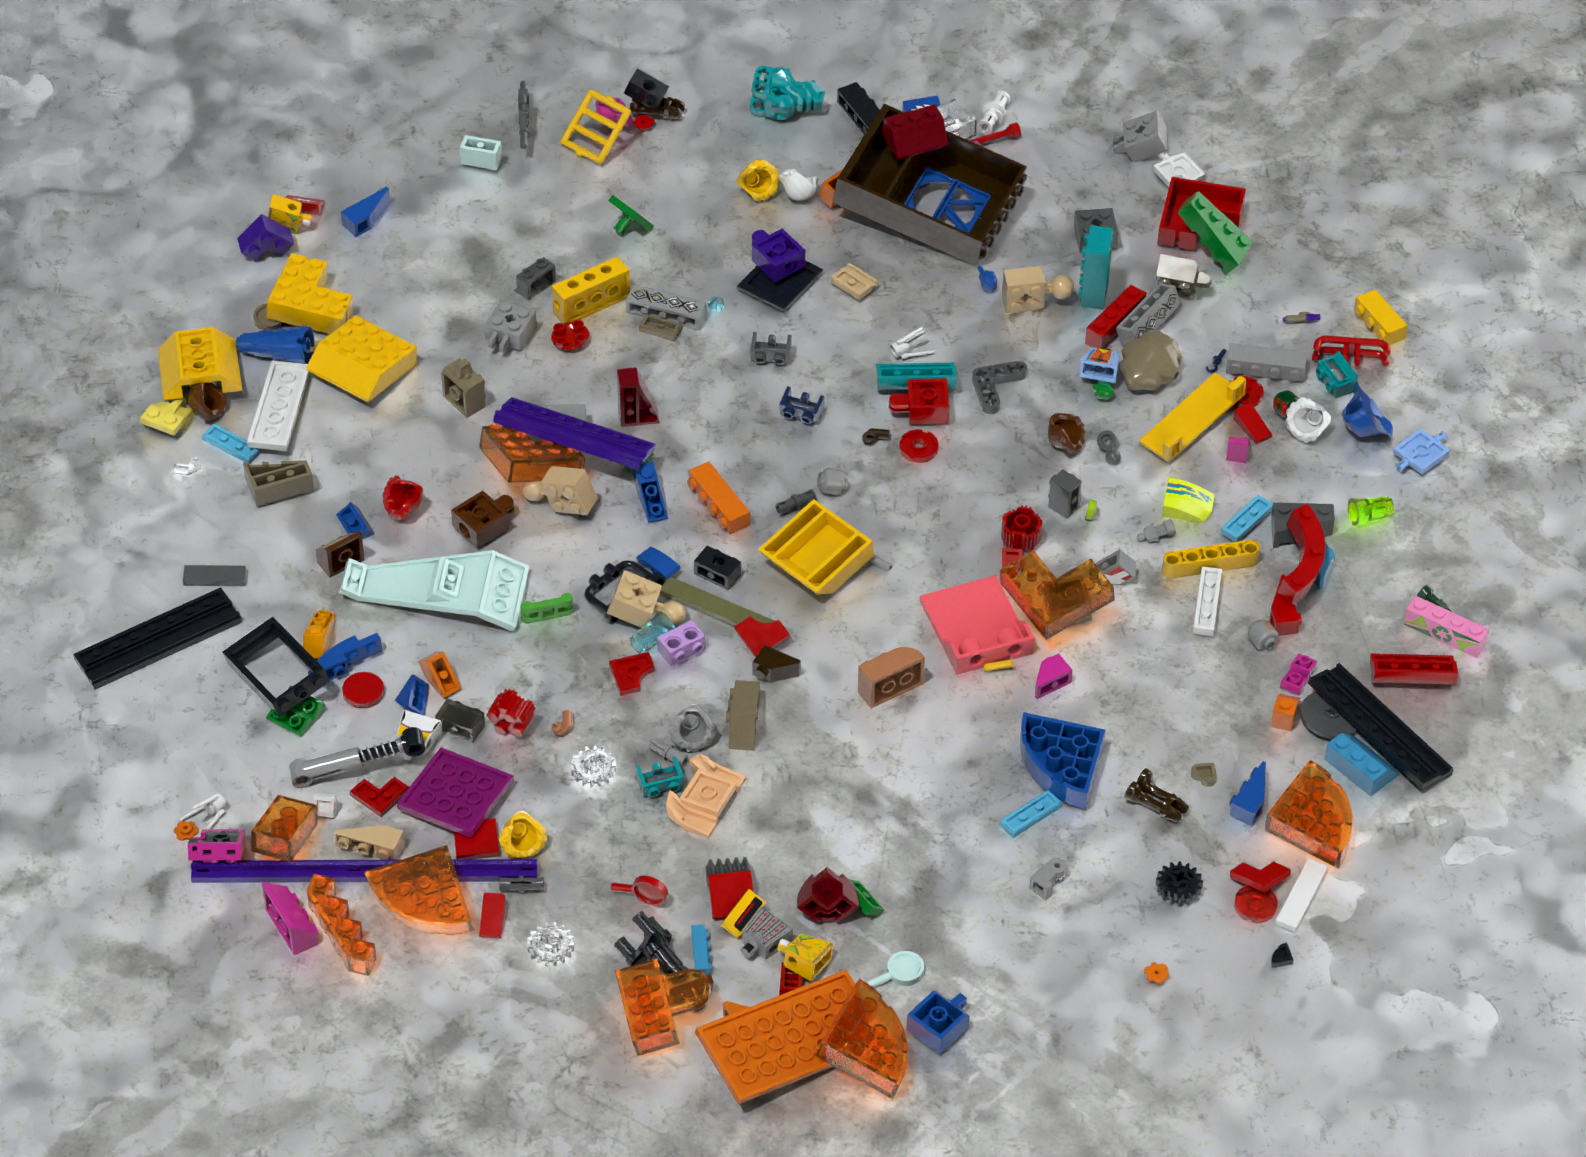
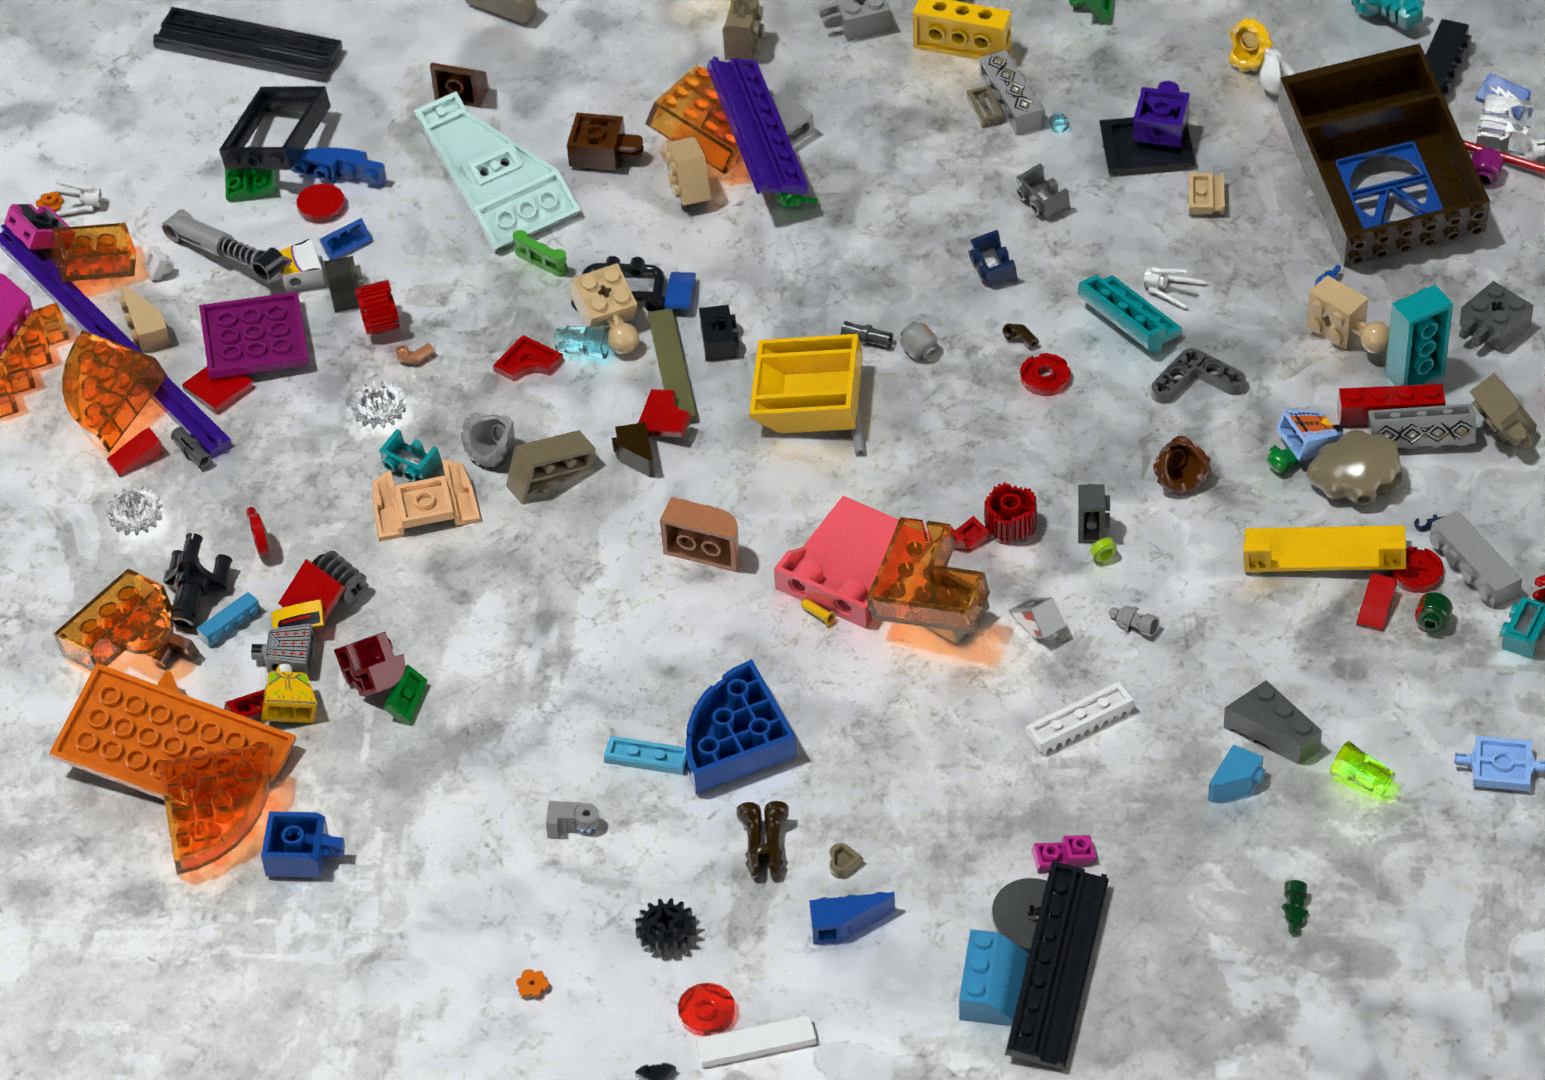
camera: 55 degrees right, 0 degrees up
dark grey tile [183,565,246,586] -> none
light orange slope [303,610,336,658] -> none
blue slope [336,502,375,539] -> none
red tile [350,777,409,817] -> none
red hair [382,475,423,520] -> none
orange slope [418,652,462,698] -> none
yellow hair [499,811,547,859] -> none
red dish [551,320,589,350] -> none
dark red wedge [617,367,660,427] -> none
blue slope [632,461,668,523] -> none
light grey axle [648,738,689,768] -> none
lavender brick [657,620,705,666] -> none
orange brick [687,461,750,535] -> none
light aqua piece [866,951,924,990] -> none
dark red slope [881,104,949,160] -> none
red brick [889,378,949,424] -> none
dark pink slope [1035,653,1073,699] -> none
dark grey plate [1097,430,1121,465] -> none
neon yellow slope [1162,477,1215,523] -> none
yellow beam [1162,540,1260,578] -> none
medium azure plate [1221,495,1273,542] -> none
dark pink slope [1226,437,1250,463] -> none
red tile [1230,861,1291,893] -> none
light grey head [1248,620,1278,650] -> none
clear orange brick [1265,760,1353,869] -> none
red slope [1269,574,1302,636] -> none
orange slope [1271,693,1301,731] -> none
red brick [1277,503,1325,607] -> none
white hair [1285,397,1331,443] -> none
blue piece [1342,382,1393,438] -> none
red brick [1370,653,1458,685] -> none
bright pink brick [1403,596,1489,658] -> none

